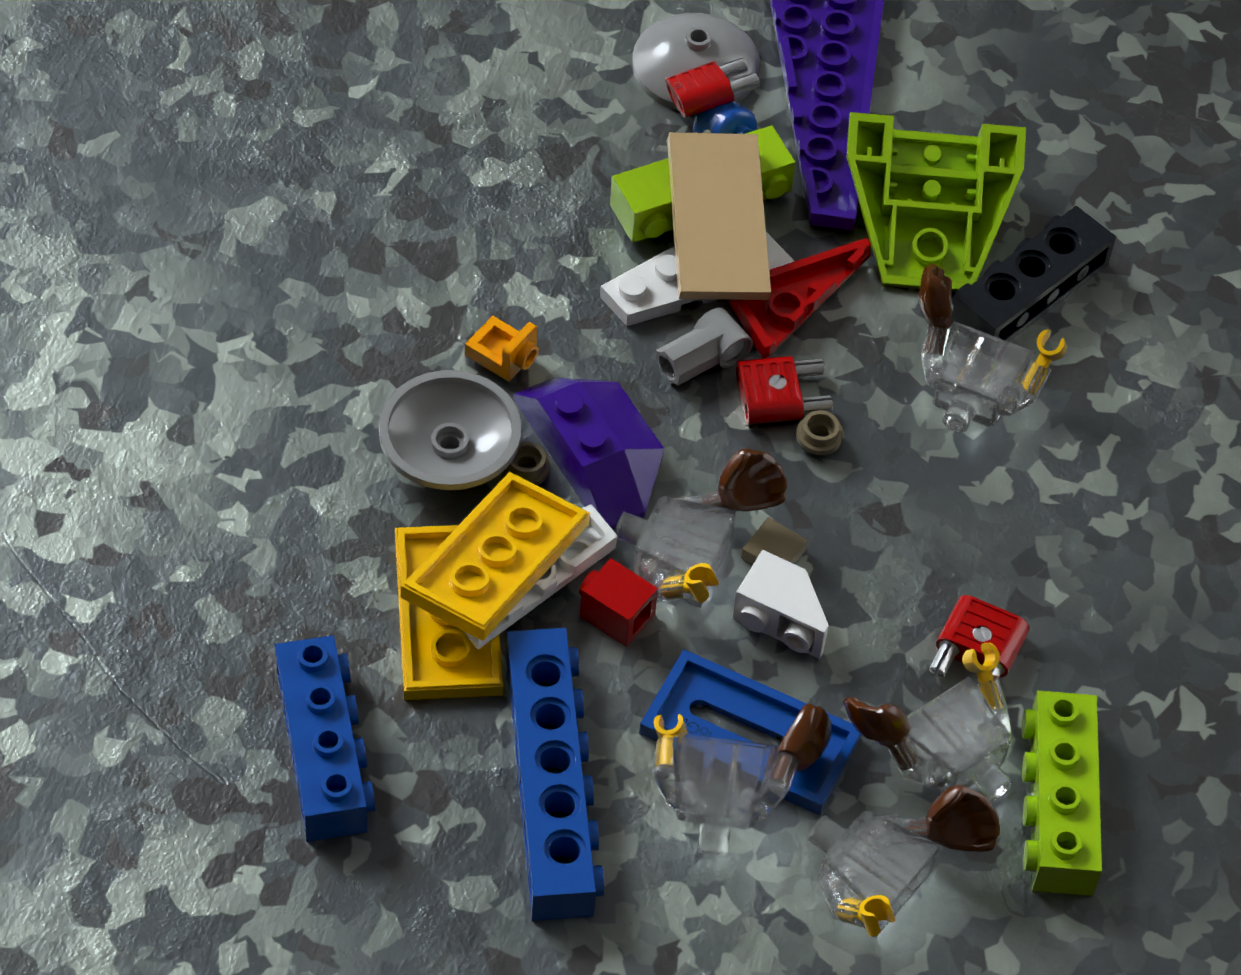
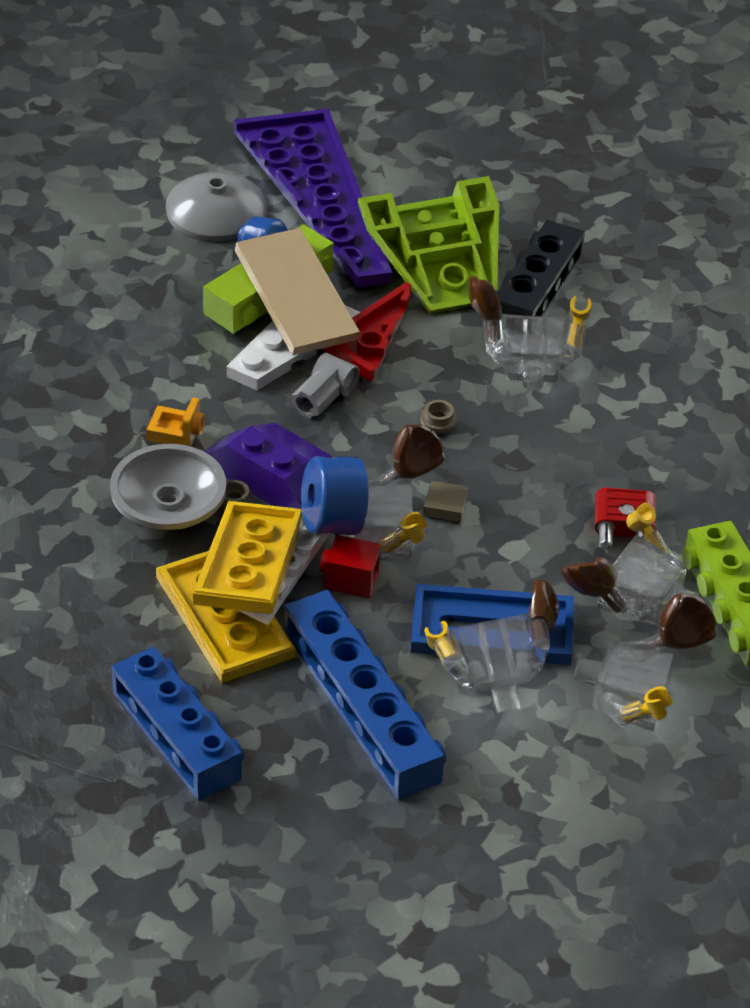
camera: 20 degrees left, 10 degrees down
red piece [665,57,760,118] -> none
white slope [733,550,829,659] -> none
red piece [736,356,834,425] -> none
none -> blue piece [301,456,369,535]

